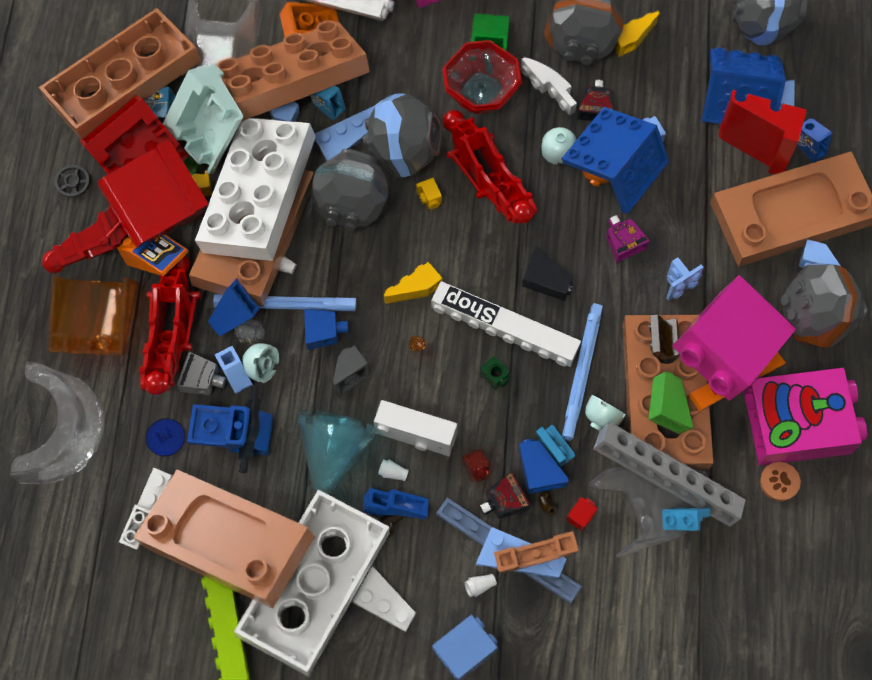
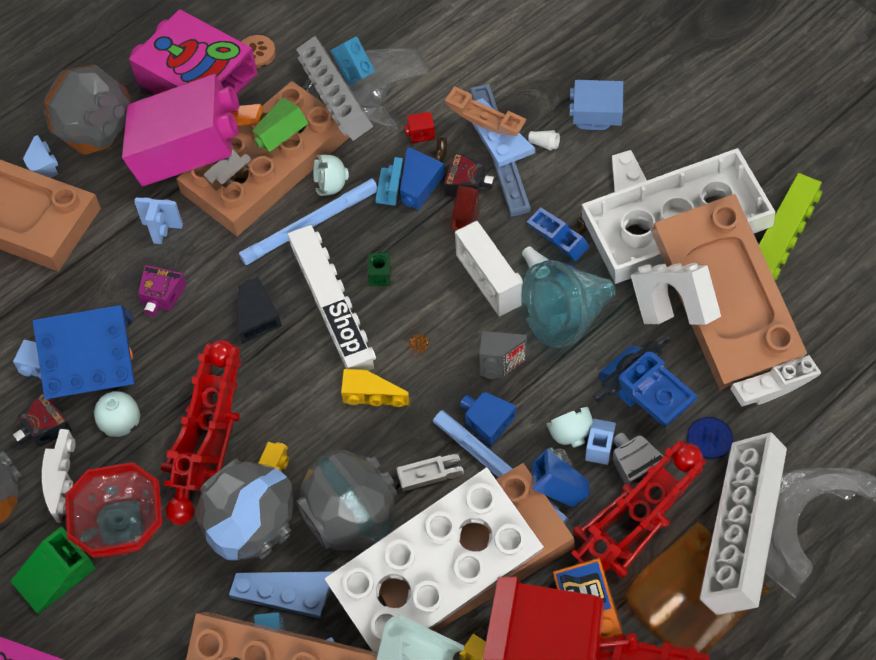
camera: 135 degrees left, 10 degrees down
none -> white hinge [396,454,464,492]
none -> white arch [631,263,721,325]
none -> white brick [700,432,787,615]

